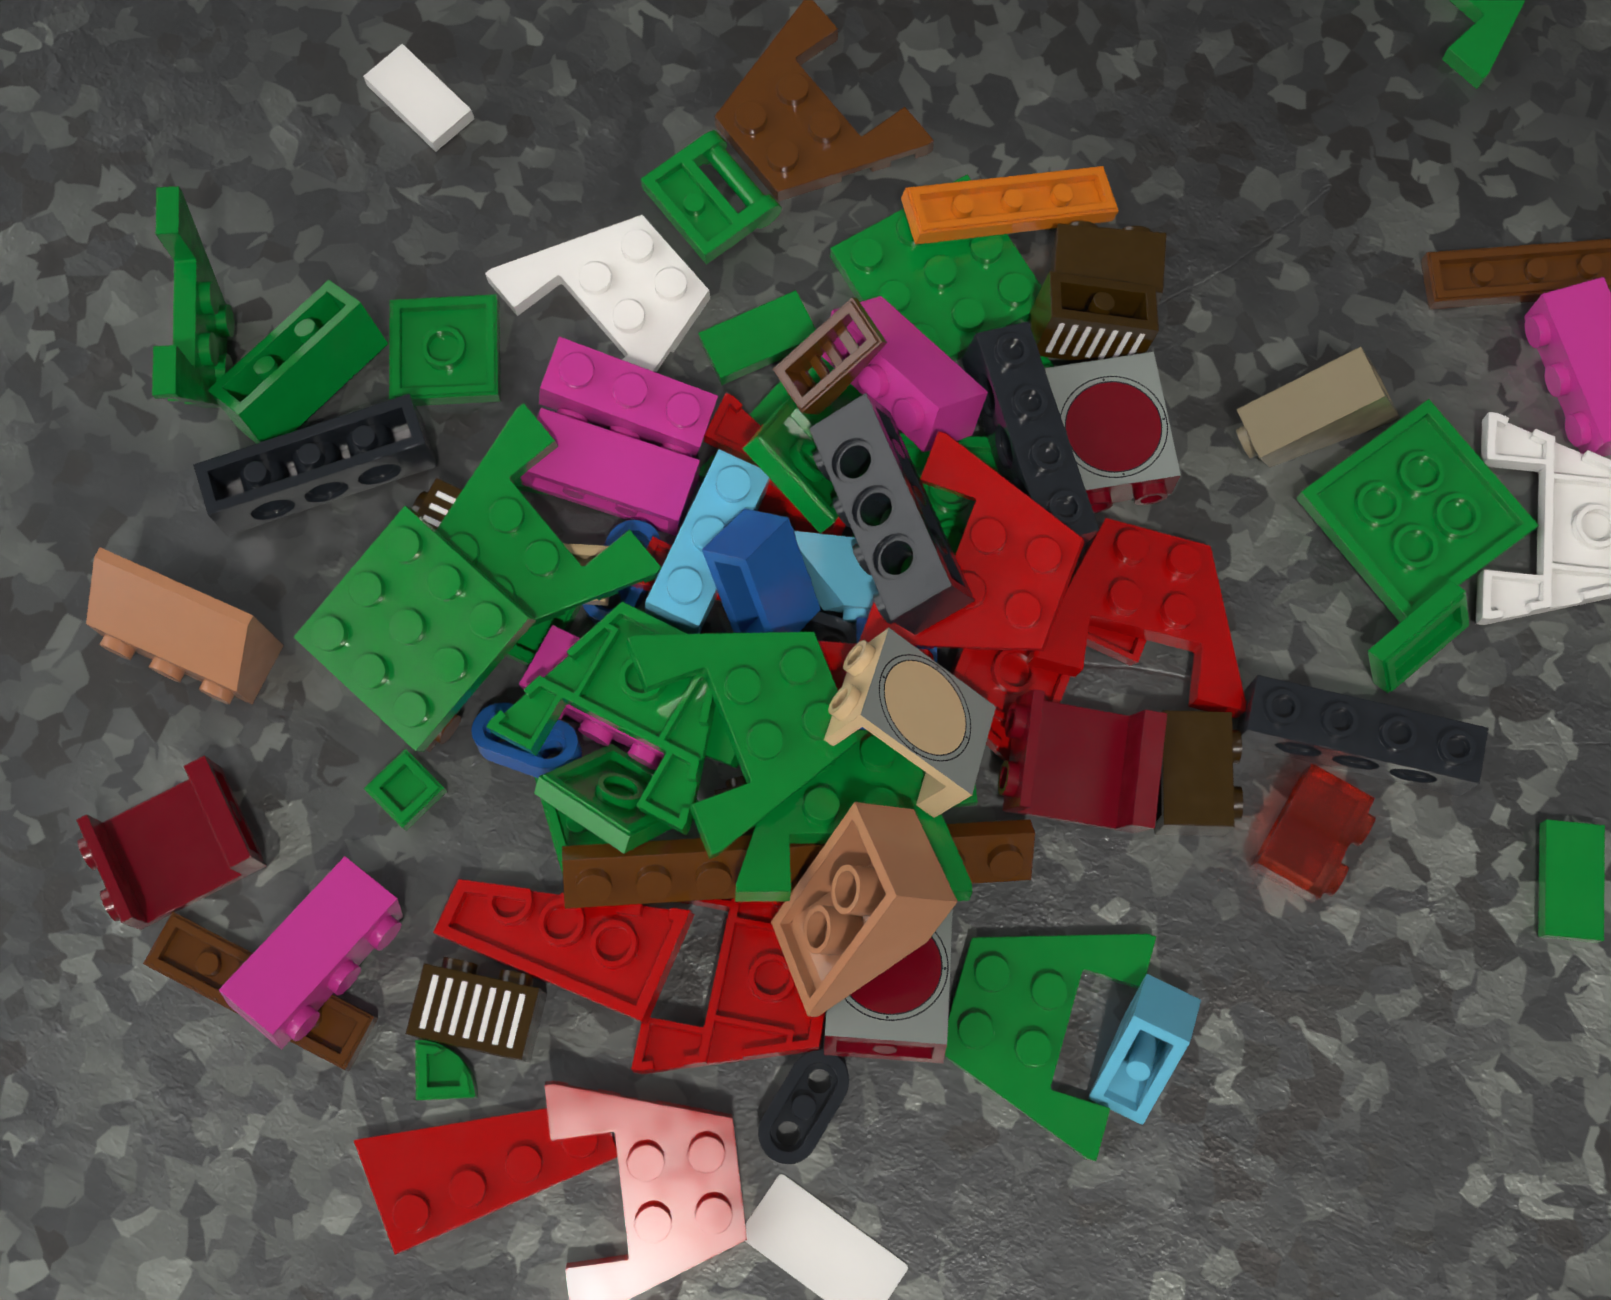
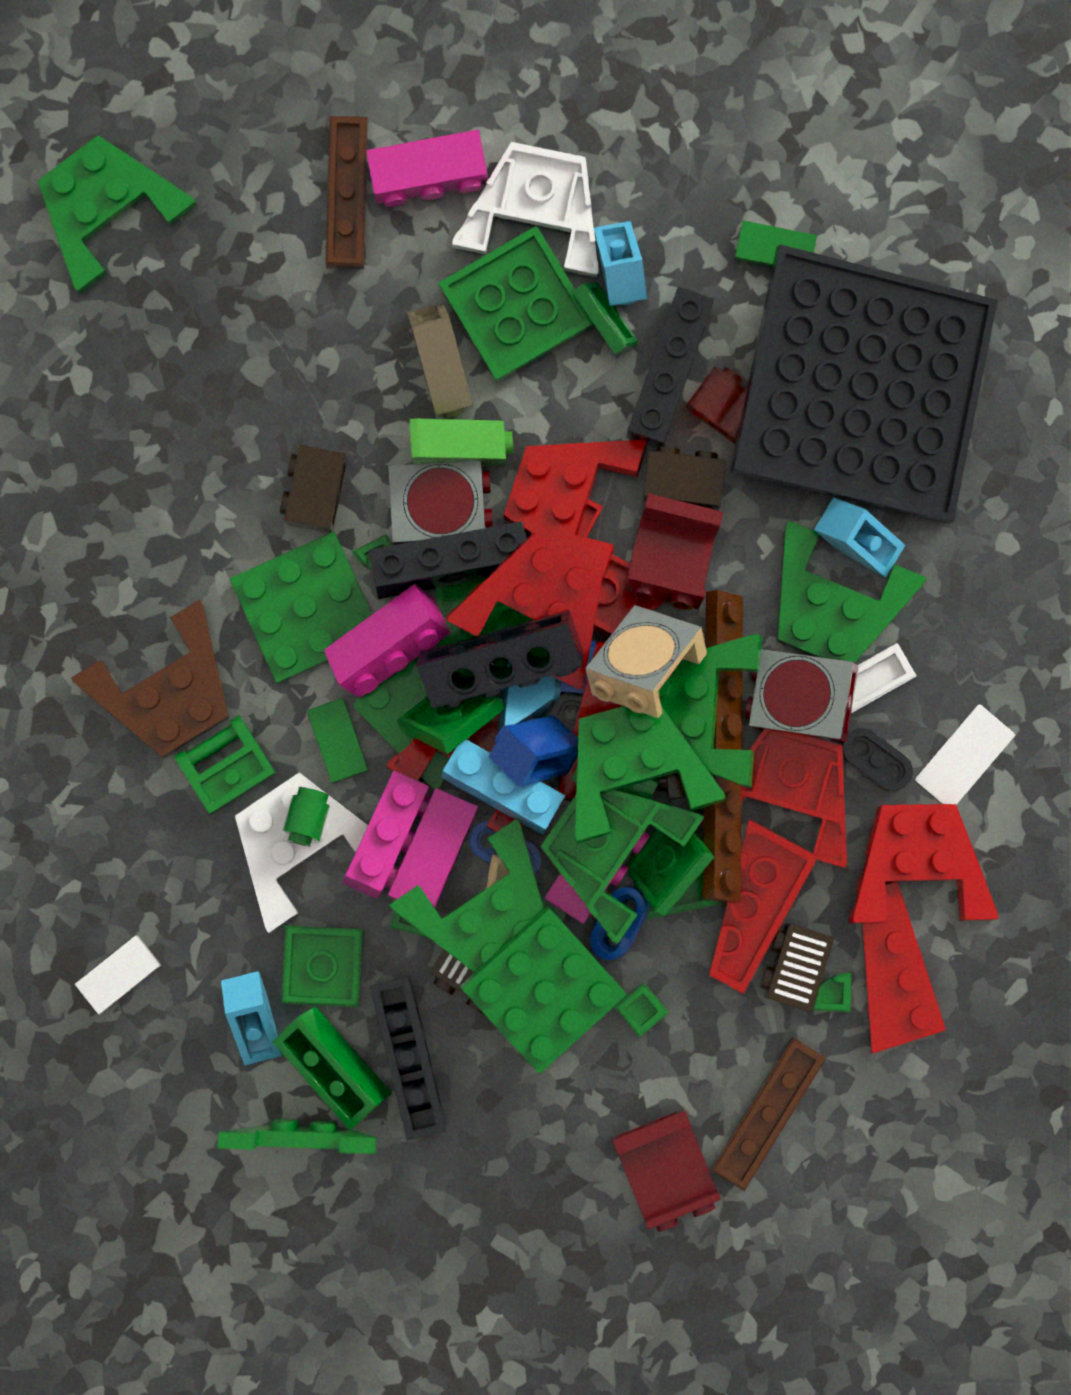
camera: 85 degrees left, 10 degrees up
nougat slope [86,547,284,705] -> none
dark pink brick [219,856,403,1050] -> none
nougat slope [771,802,958,1017] -> none
reddish brown slope [773,297,887,415] -> none
orange tile [901,166,1119,245] -> none
dark brown brick [1030,271,1159,362] -> none
none -> medium azure slope [221,971,282,1066]
none -> green brick [282,787,330,847]
none -> bright green slope [410,419,513,467]
none -> medium azure slope [594,221,647,306]
none -> black plate [730,244,998,524]
none -> white tile [851,643,916,713]

